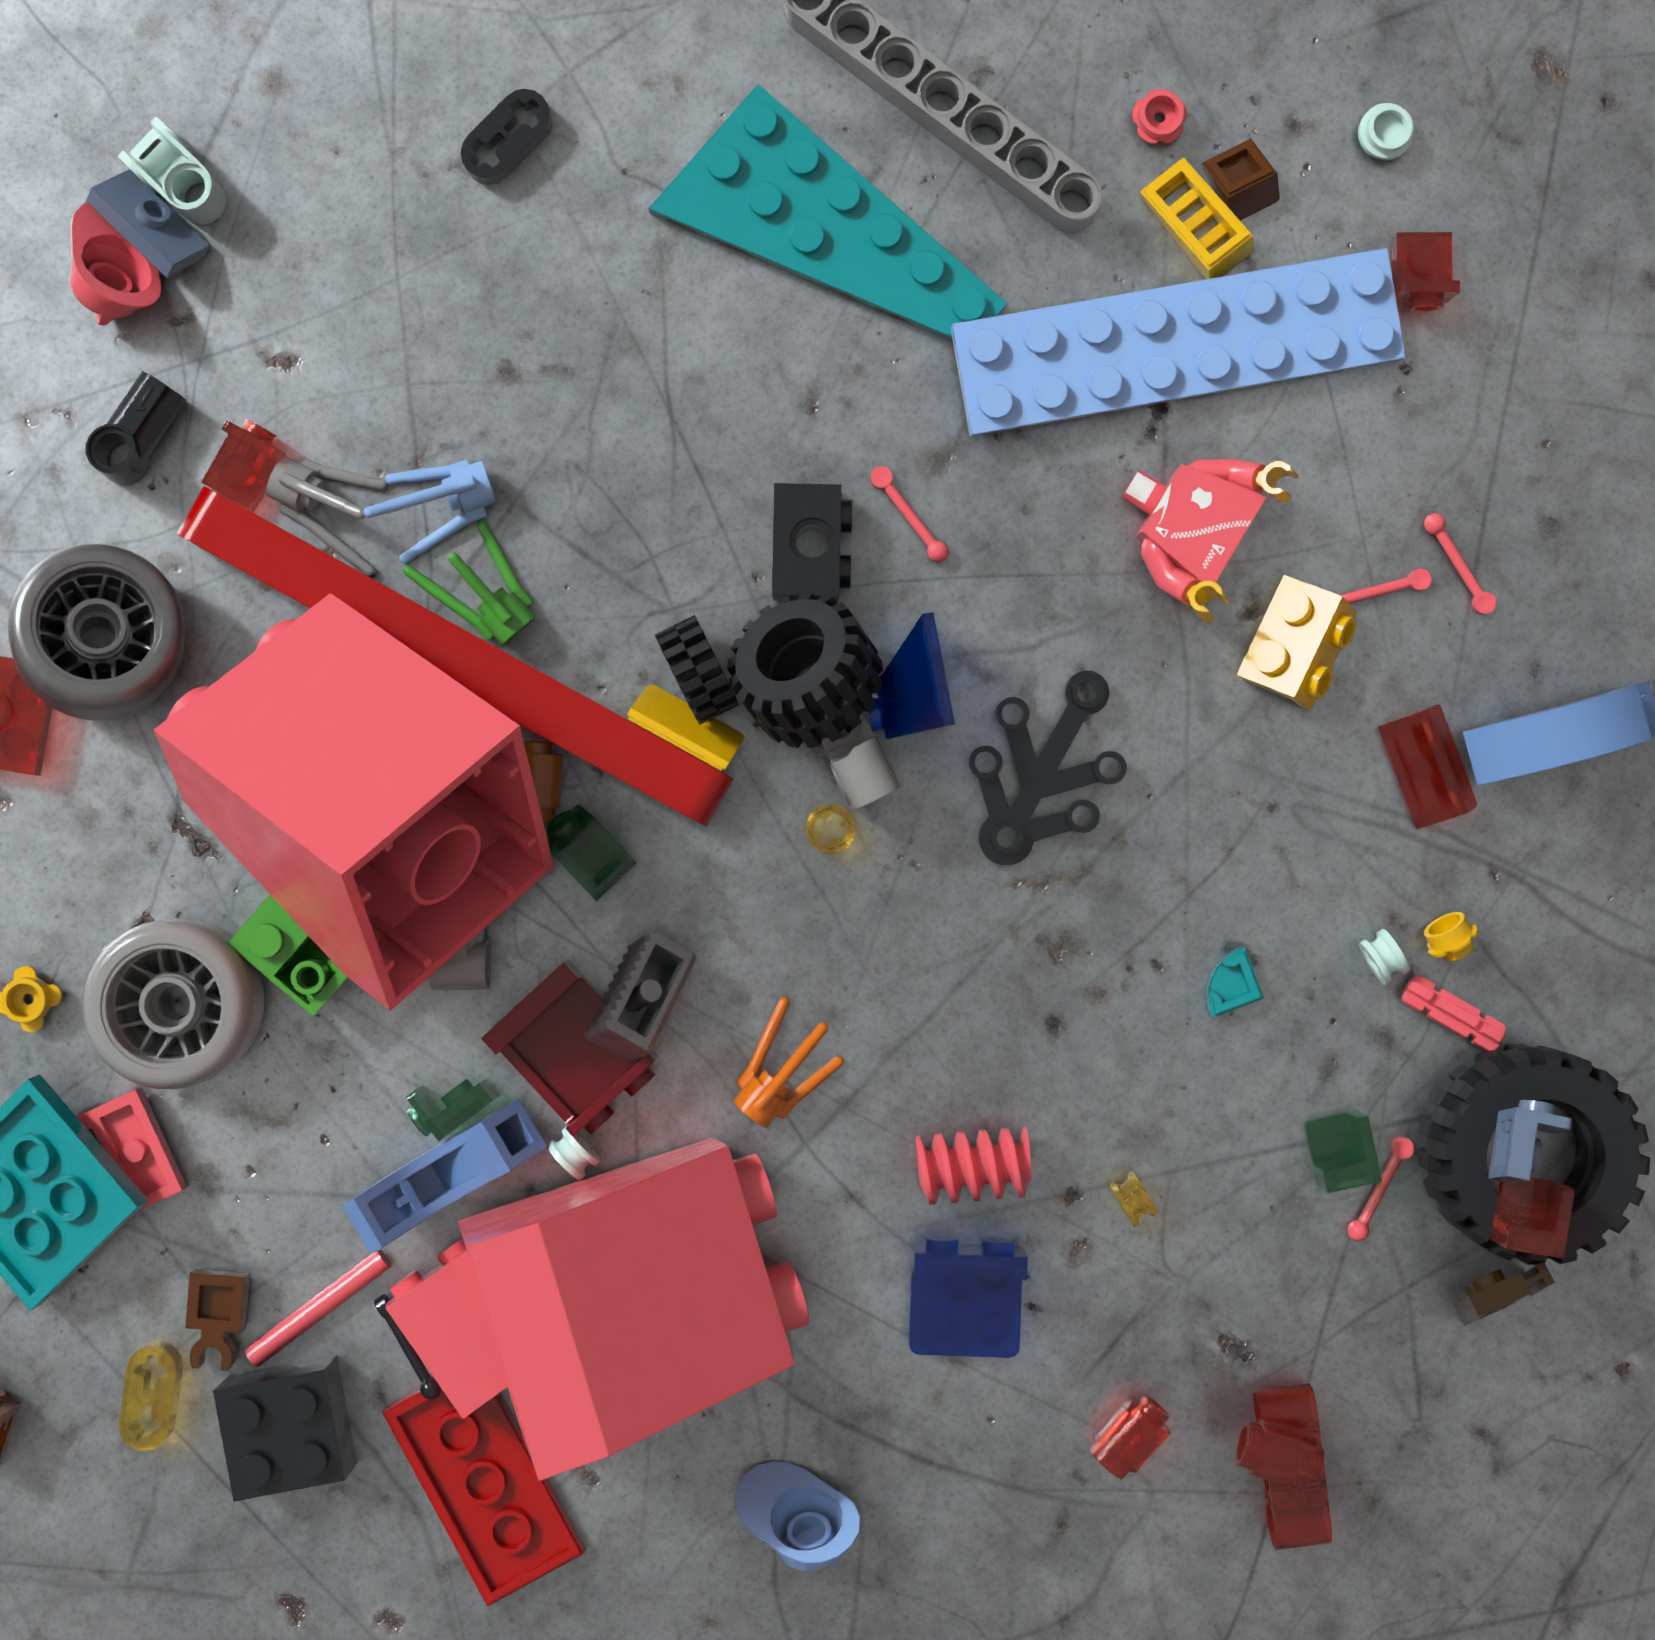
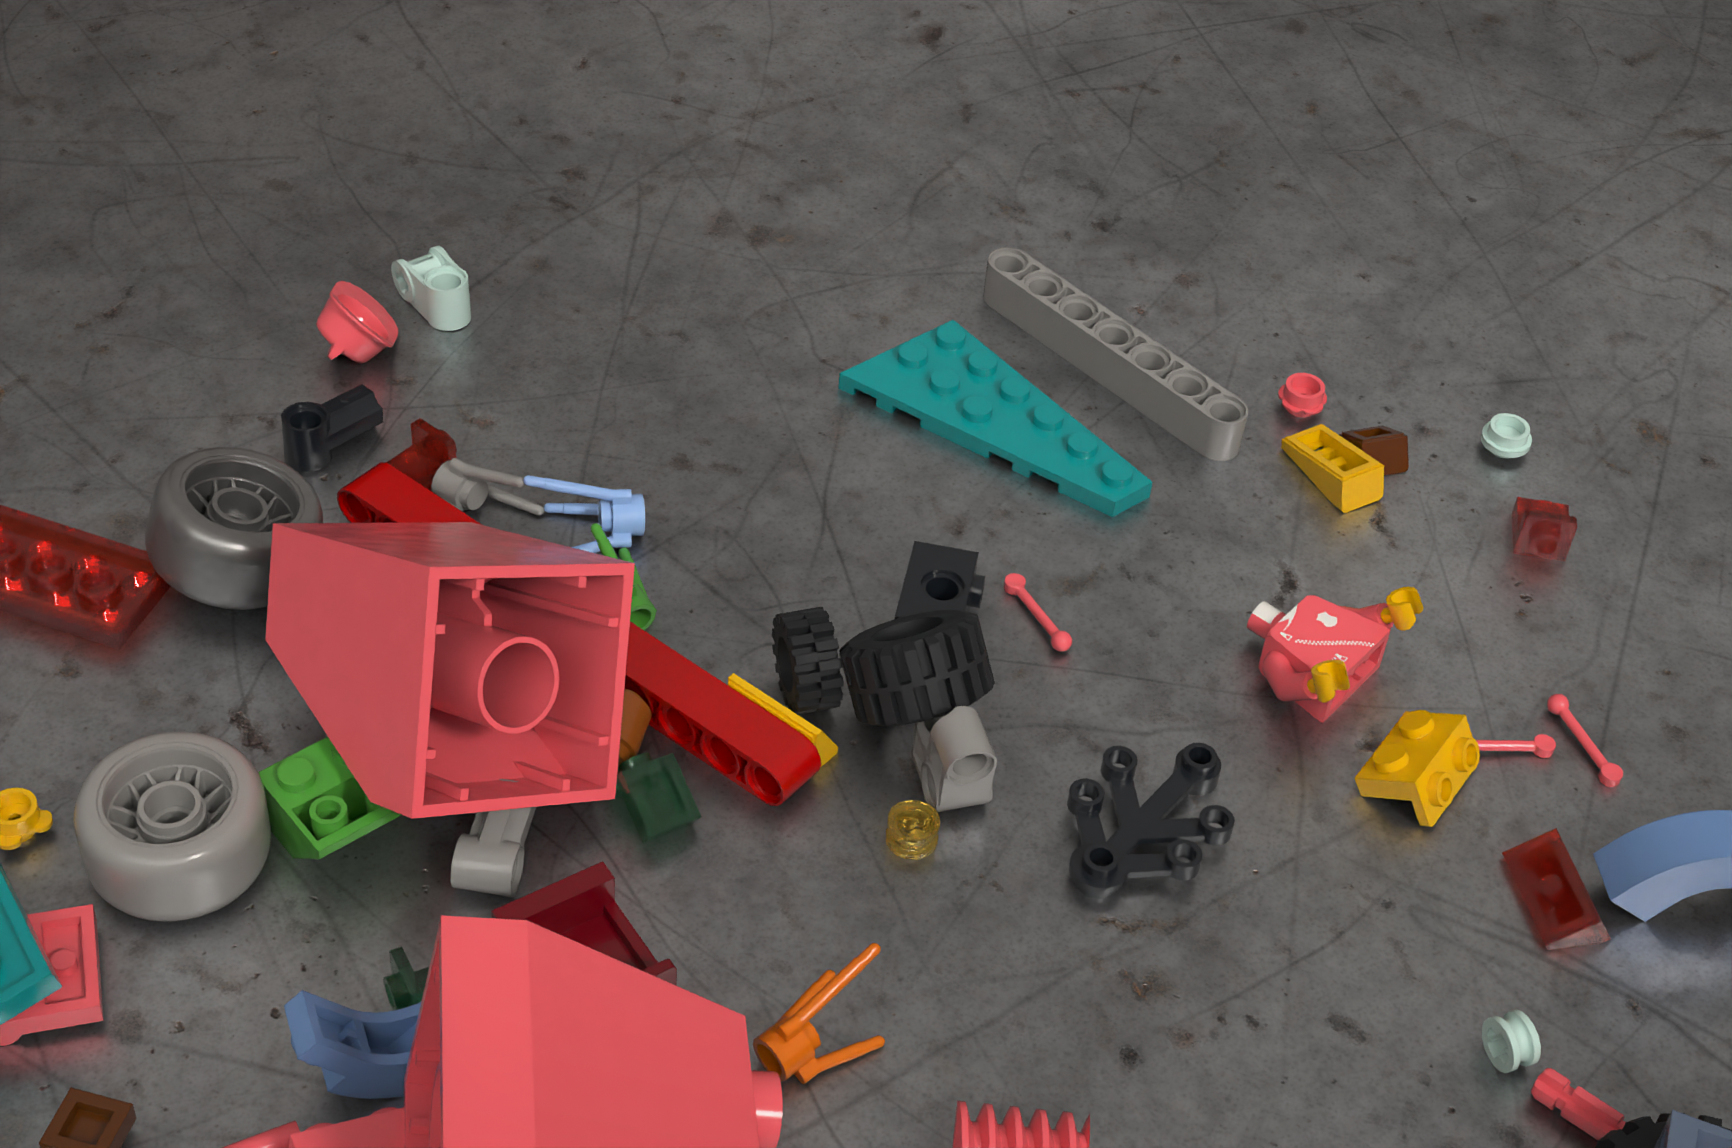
camera: 10 degrees right, 45 degrees down
sand blue plate [86,169,210,278] -> none
black beam [460,89,553,185] -> none
flat silver brick [584,931,697,1063] -> none
clear blue slope [868,612,955,741] -> none
light blue plate [950,248,1406,437] -> none
teal tile [1206,946,1265,1018] -> none
yellow plate [1424,912,1479,961] -> none

